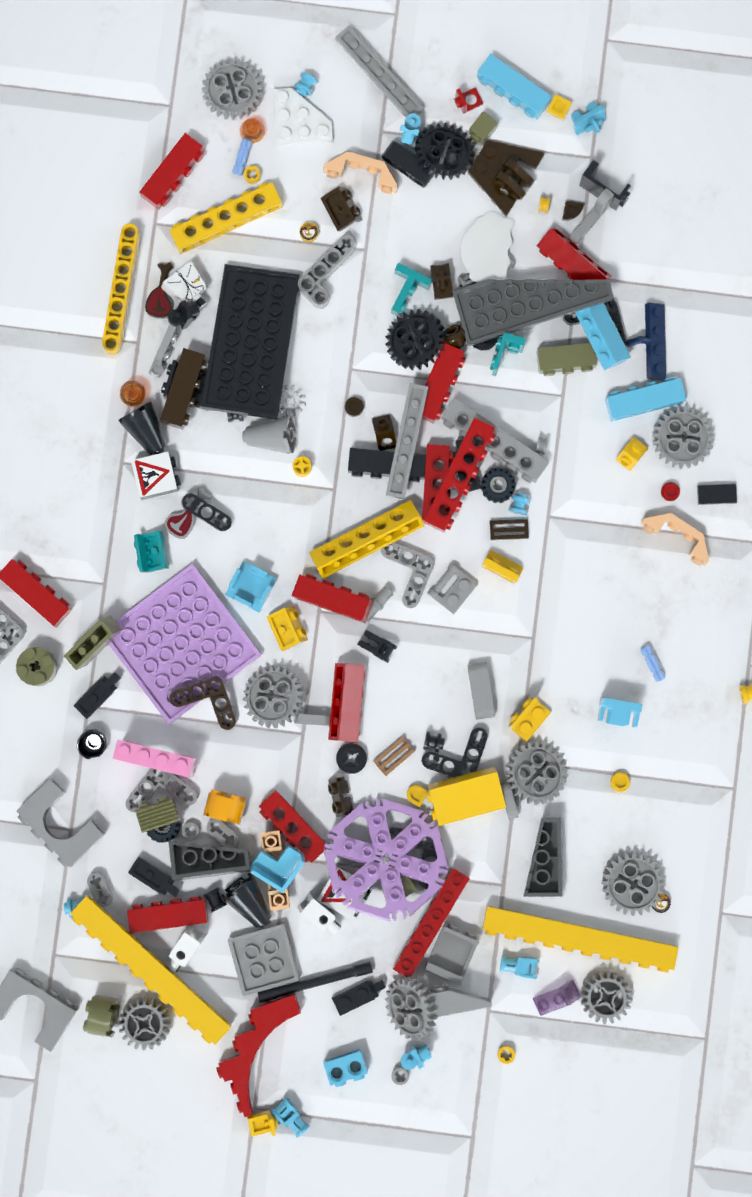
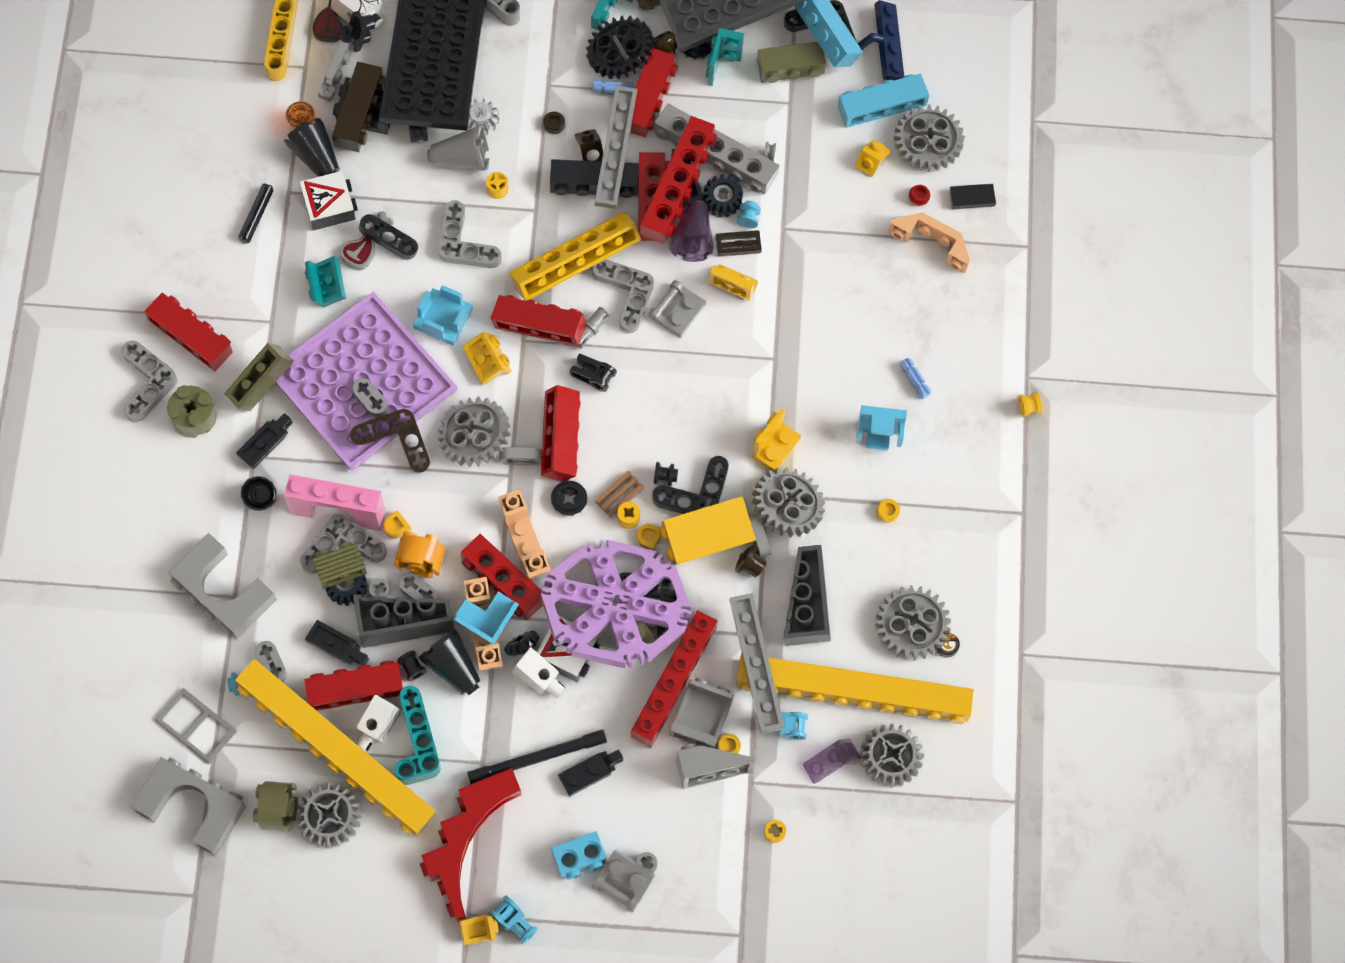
camera: 10 degrees left, 15 degrees down
light grey plate [227,923,299,996] -> none
dark brown hinge [328,776,353,817] -> none
light grey gear [385,976,437,1041] -> none
medium azure hips [401,1044,432,1070] -> none
light grey beam [468,662,495,720] -> none
none -> light grey window [155,688,237,764]
none -> black axle [238,183,274,243]
none -> light grey beam [352,378,388,418]
none -> yellow tile [383,510,412,539]
none -> teal beam [395,685,441,785]
none -> light grey beam [438,200,502,268]
none -> light nougat slope [498,489,551,579]
none -> black gear [504,631,540,656]
none -> light blue axle [592,79,635,94]
none -> light grey plate [592,849,656,913]
none -> yellow wheel [617,502,640,529]
none -> clear purple cone [669,199,714,262]
none -> yellow tile [717,734,741,754]
none -> light grey plate [729,593,784,734]
none -> dark brown piece [735,545,767,578]

